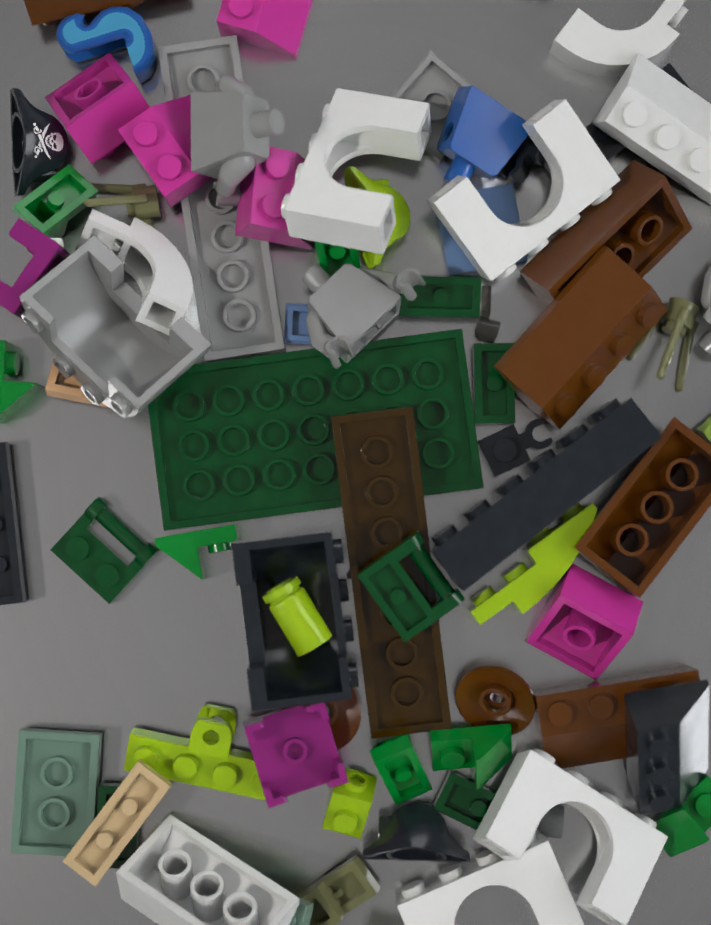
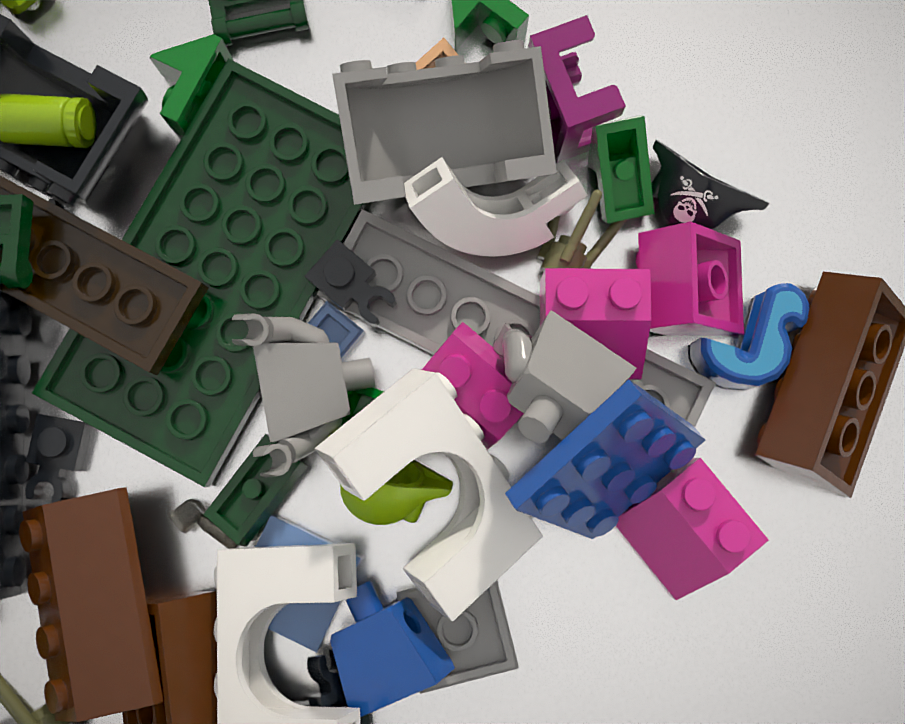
camera: 125 degrees right, 5 degrees down
dark green plate [472,343,516,425] -> none
none -> black plate [305,239,397,327]
none -> blue plate [505,379,706,539]

